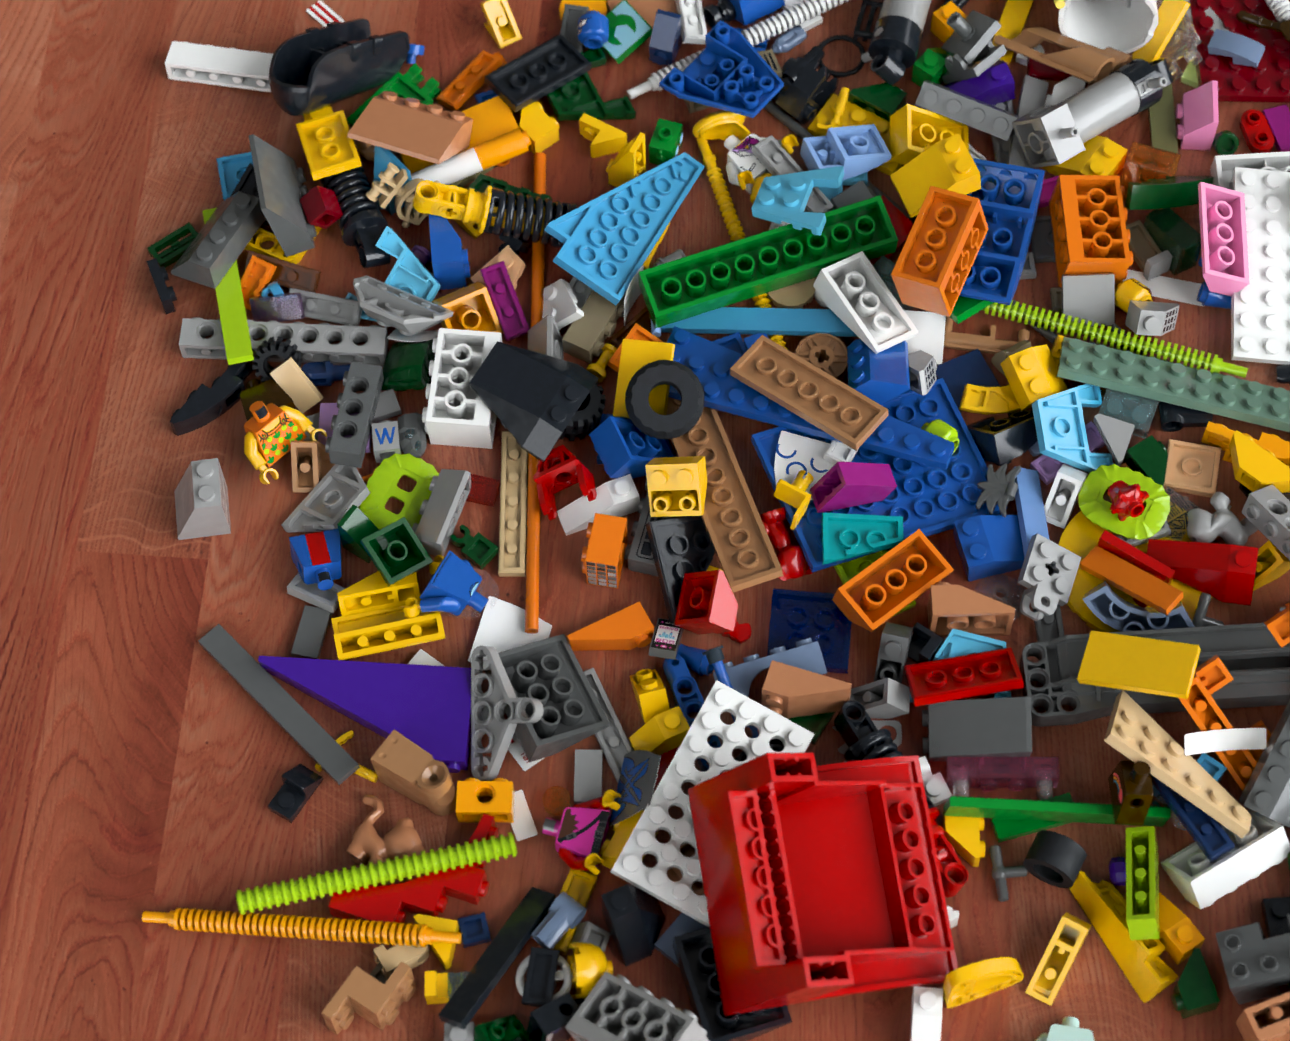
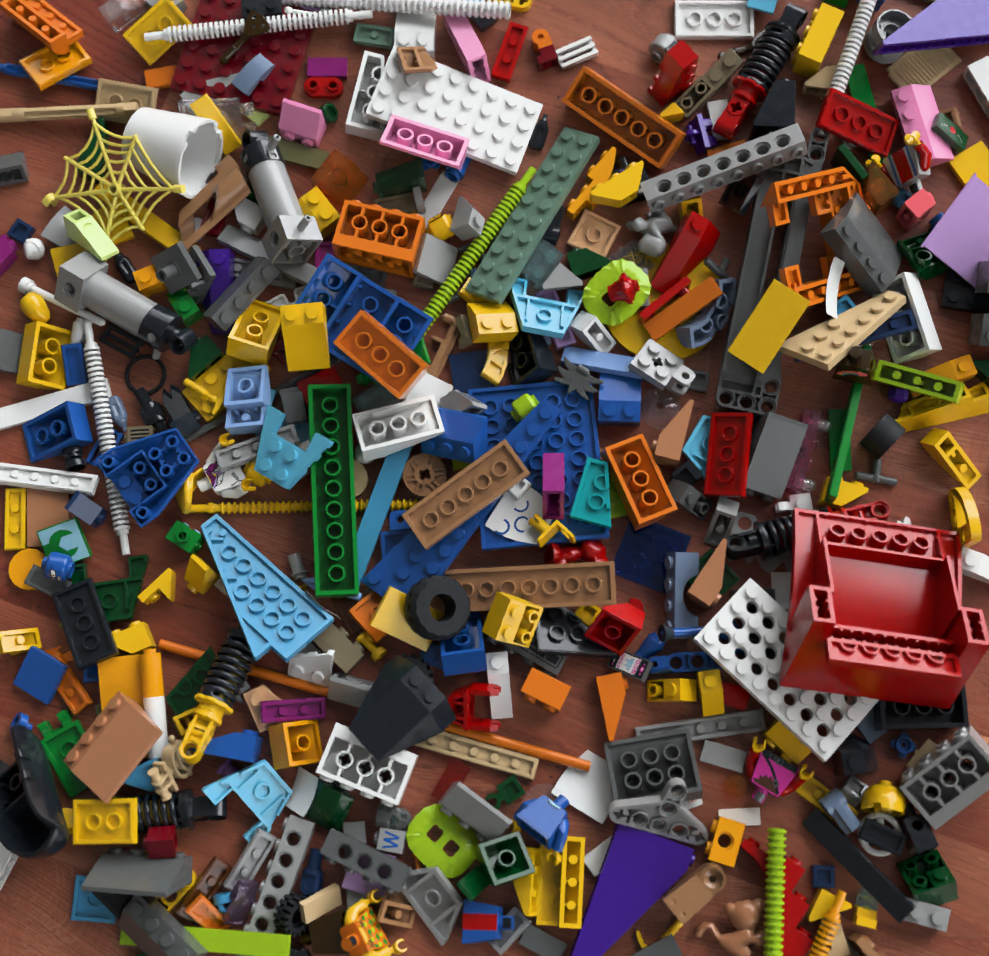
camera: 70 degrees left, 15 degrees up
light grey wedge [353,275,454,336] -> none
sticker [609,750,661,826] -> none
dark green slope [1125,176,1214,210] -> none
none -> blue tile [13,646,68,704]
none -> blue plate [890,732,916,758]

